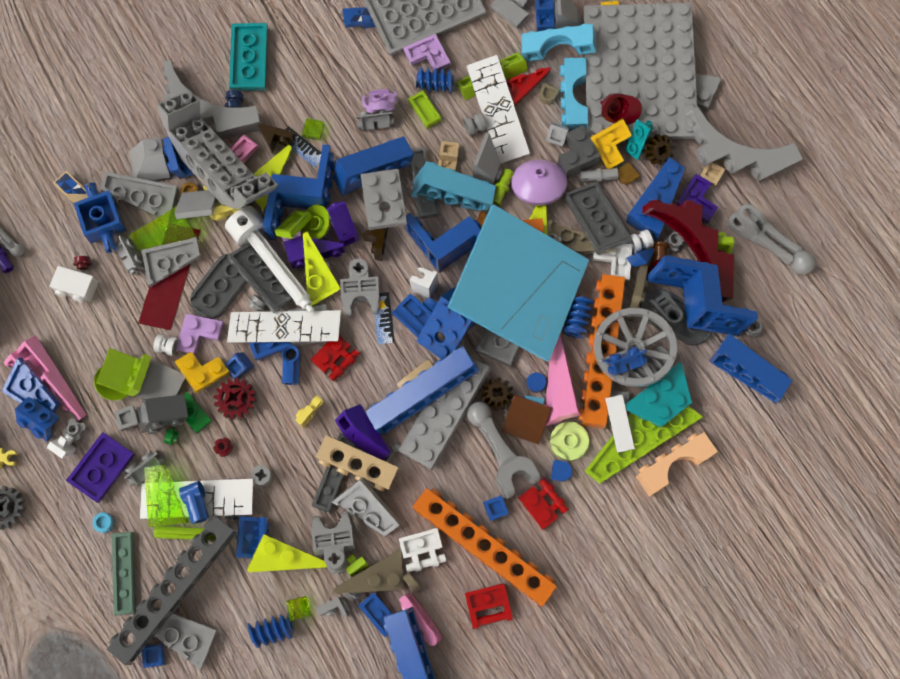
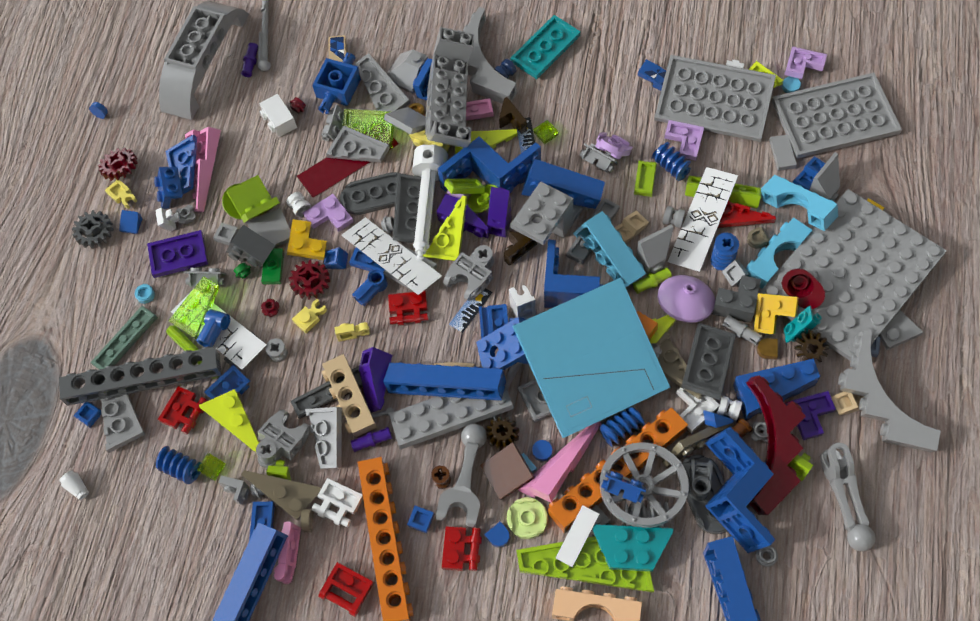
camera: 45 degrees right, 10 degrees down
none -> blue slope [119,210,143,234]
none -> red plate [158,386,208,435]
none -> light yellow plate [292,299,327,333]
none -> dark purple pin [350,427,393,452]
none -> reddish brown bush [431,465,451,489]
none -> blue piece [710,233,739,271]

